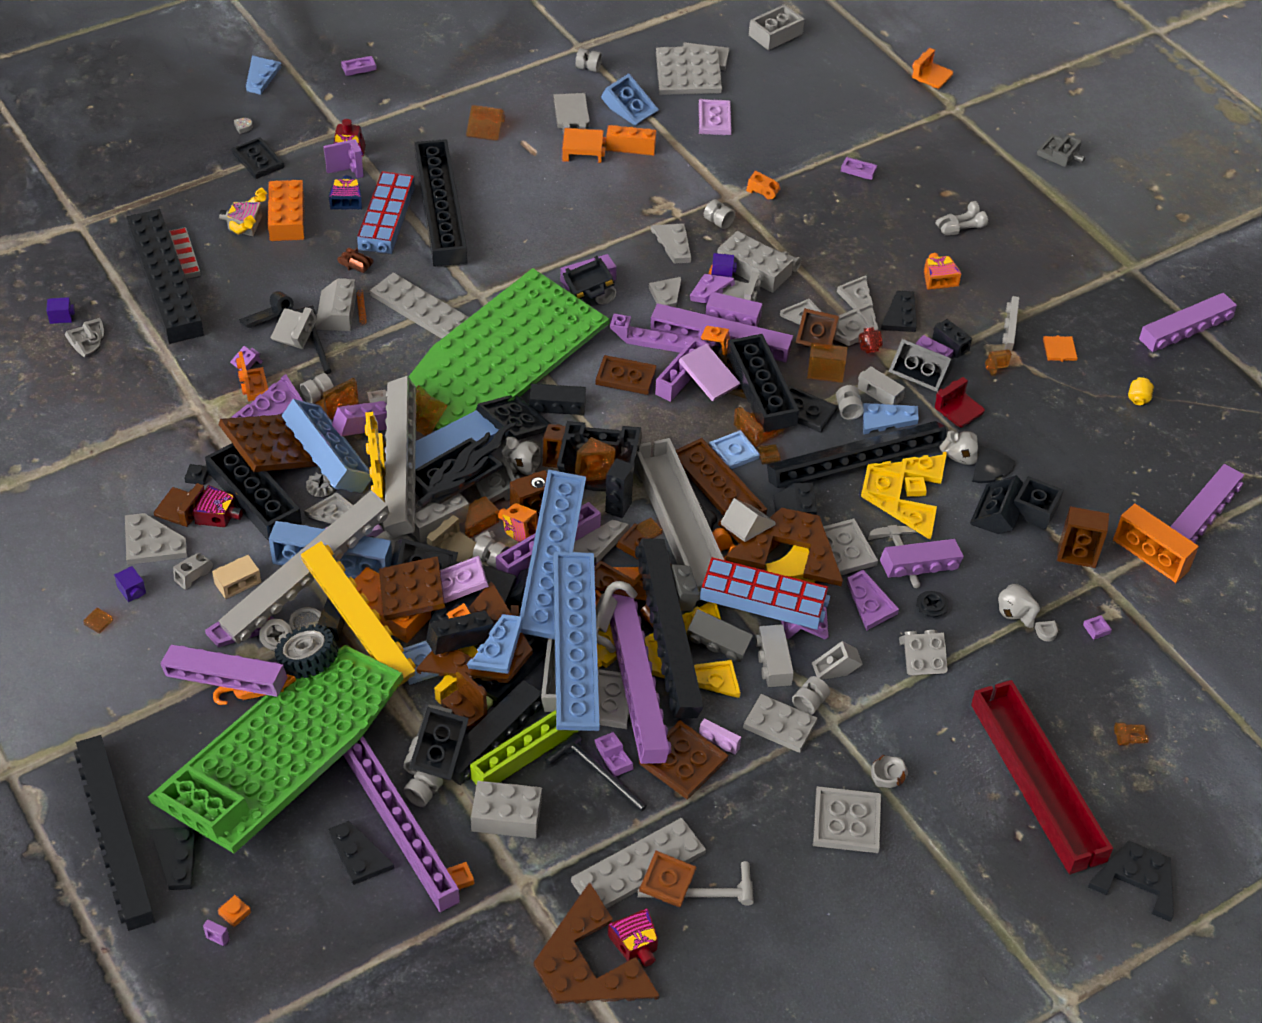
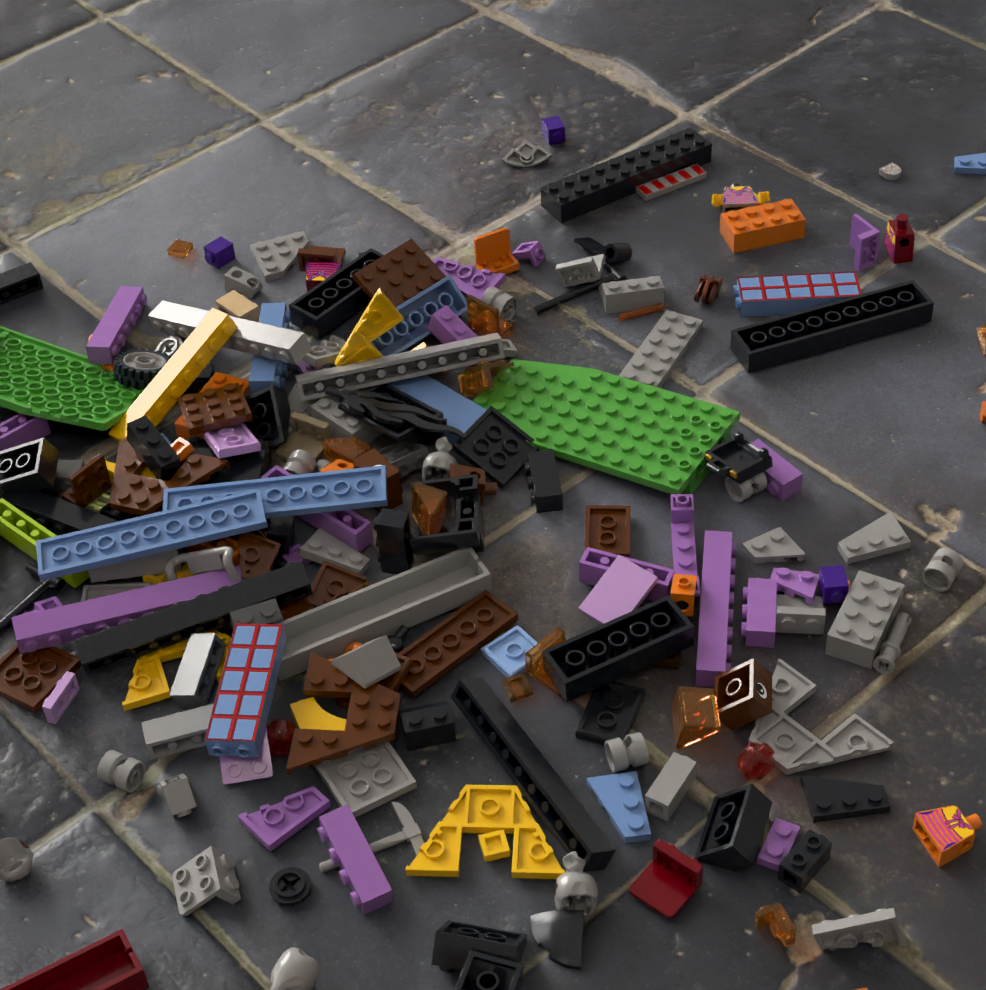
camera: 85 degrees right, 5 degrees down
black tile [231,137,285,179] -> none
dark blue torso [329,175,362,209] -> none
medium blue wing [467,614,523,674] -> none
light grey plate [743,694,817,753] -> none

